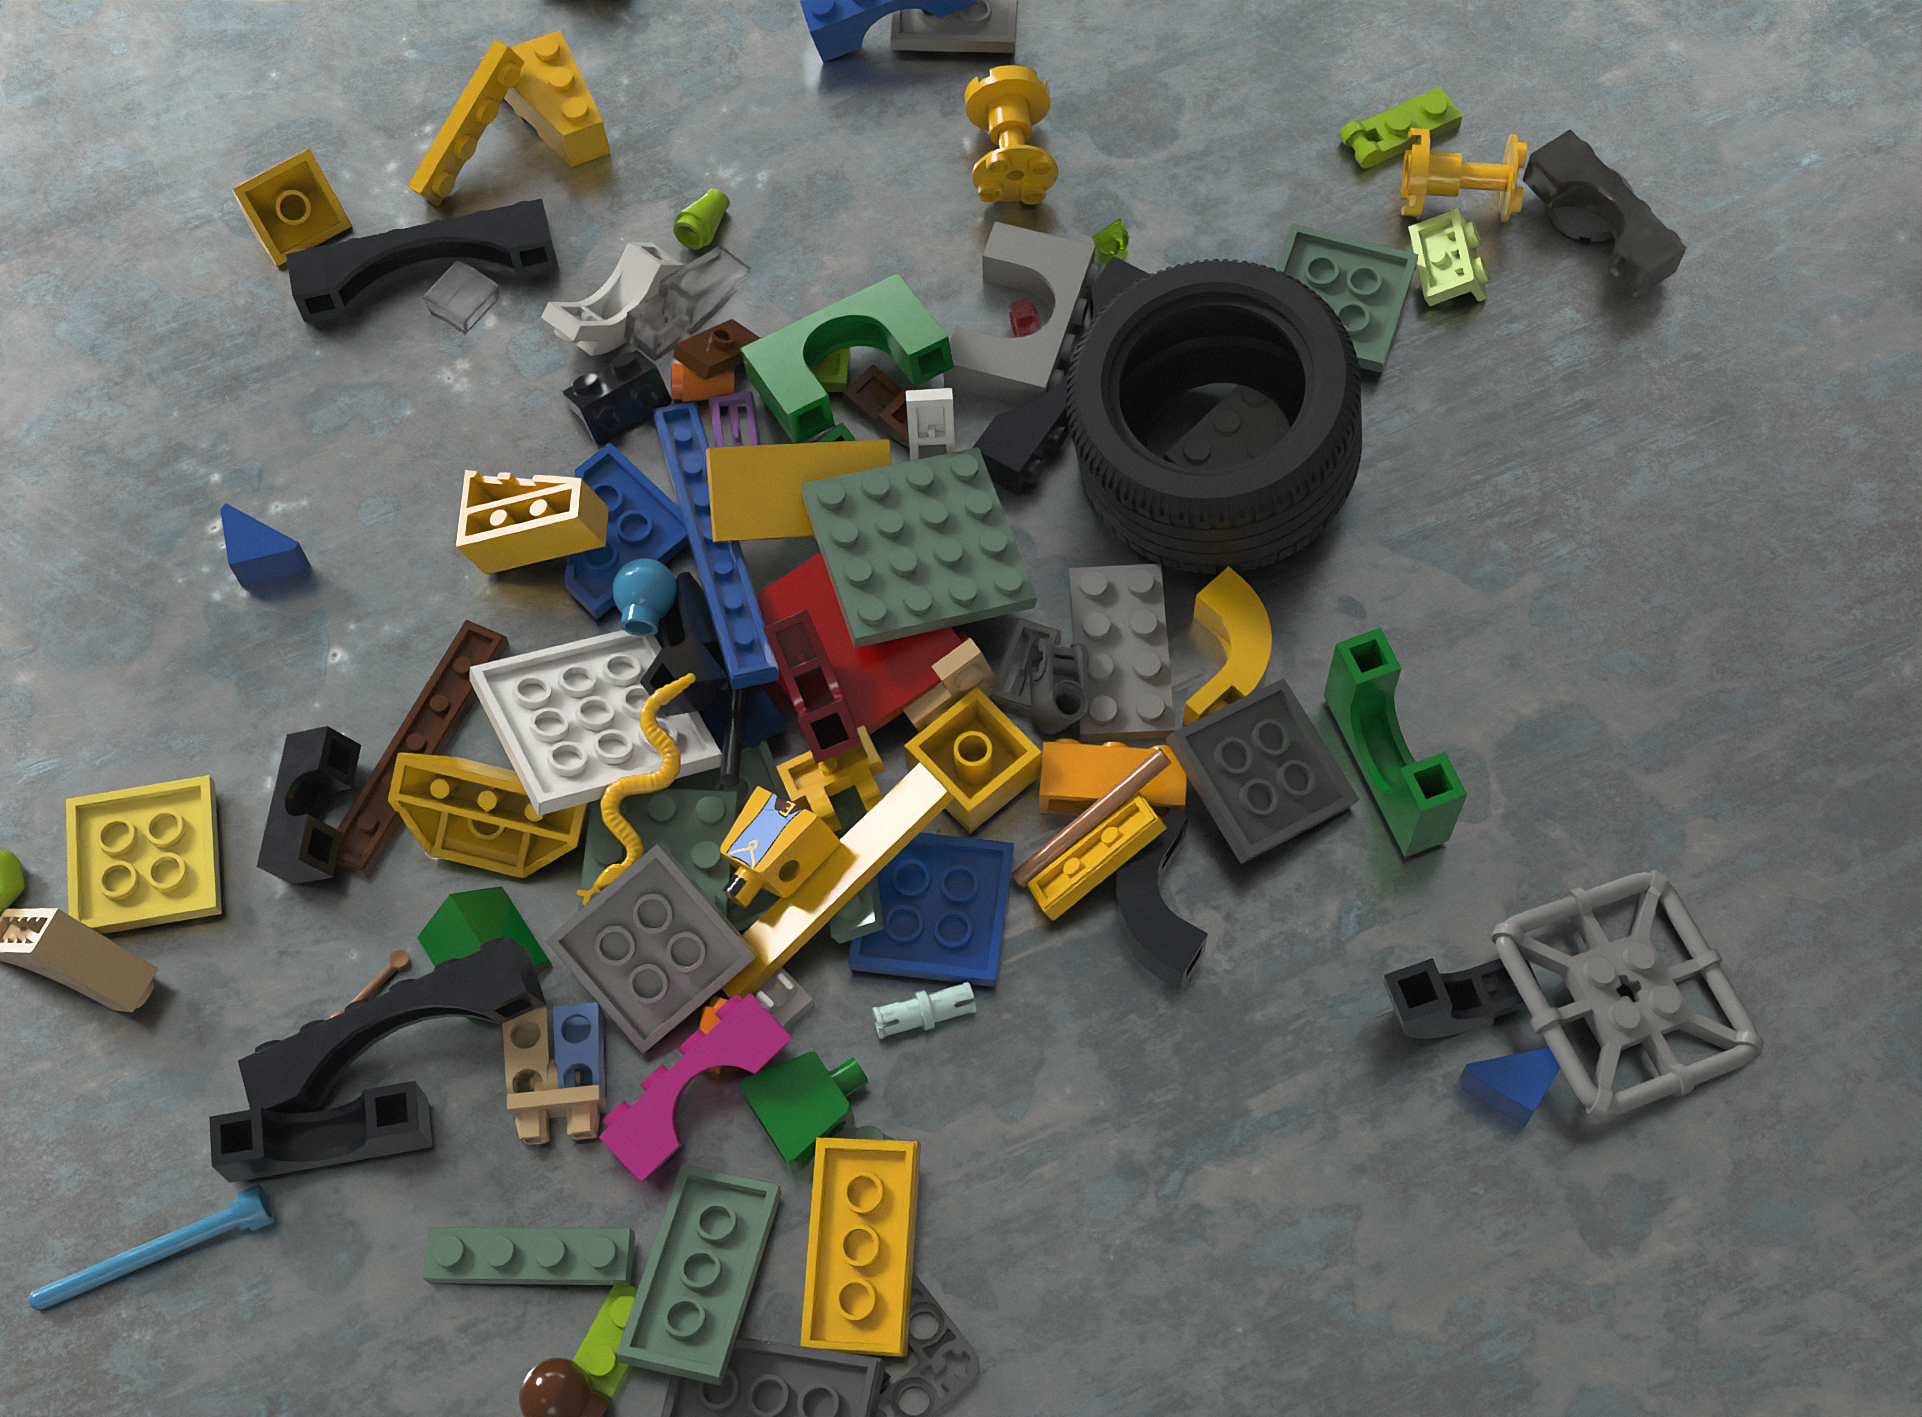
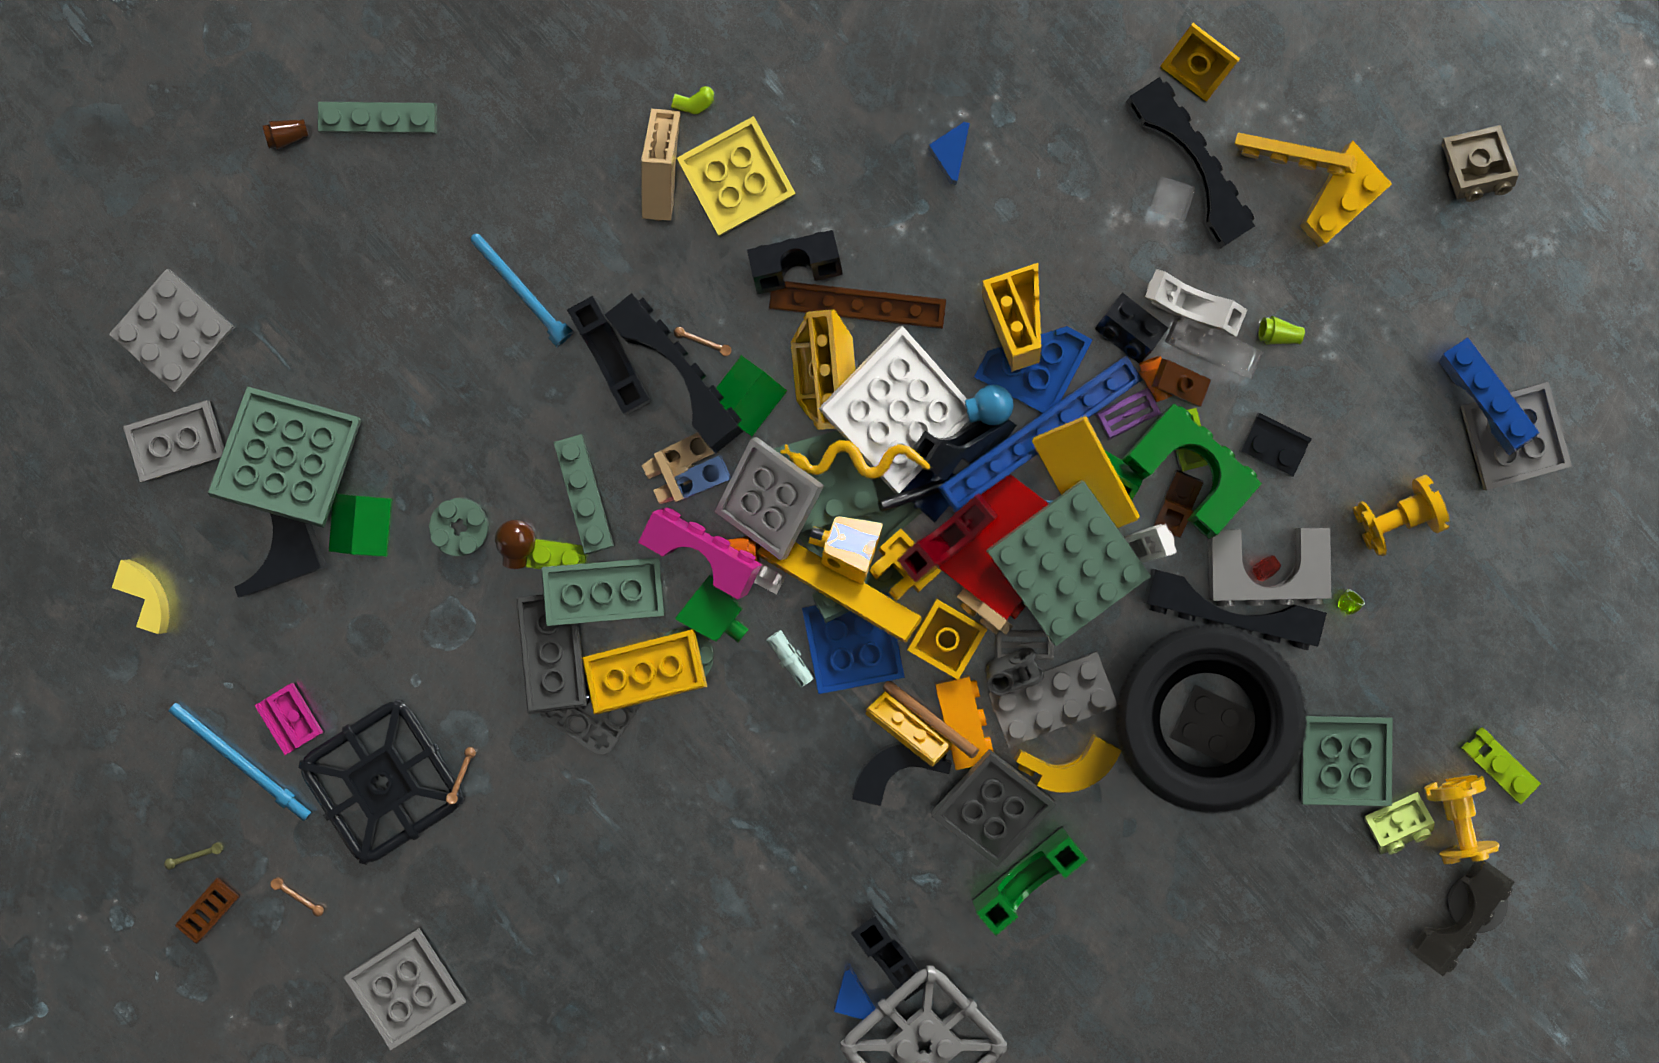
camera: 70 degrees right, 25 degrees up
none -> black plate [1239,413,1312,477]

